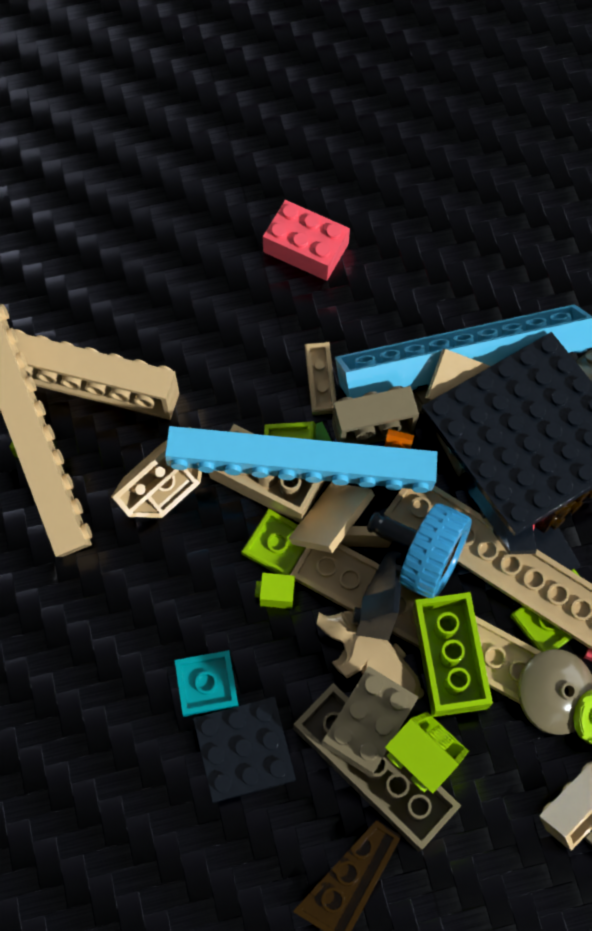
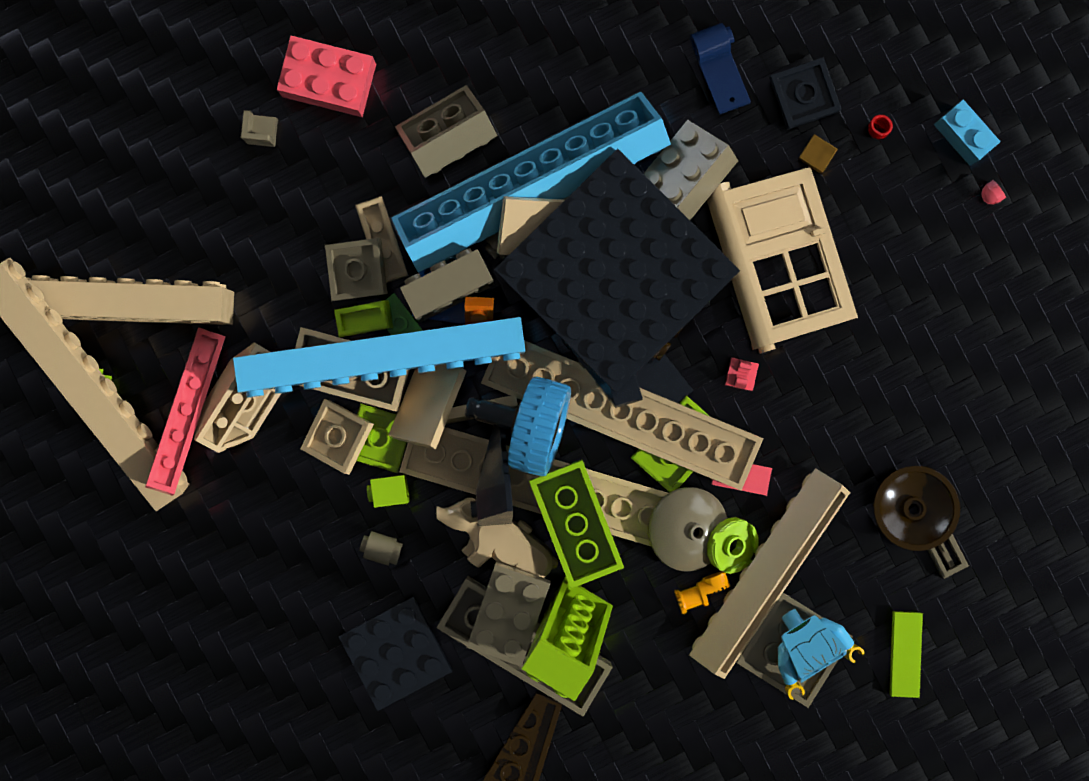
camera: 10 degrees left, 20 degrees up
teal plate [175,650,238,717] -> none
none -> coral plate [145,327,225,496]
none -> dark tan panel [241,110,278,147]
none -> tan plate [300,399,374,475]
none -> dark tan plate [325,238,388,301]
none -> dark tan brick [359,531,403,566]
none -> dark tan slope [395,85,497,178]
none -> light orange connector [674,571,730,614]

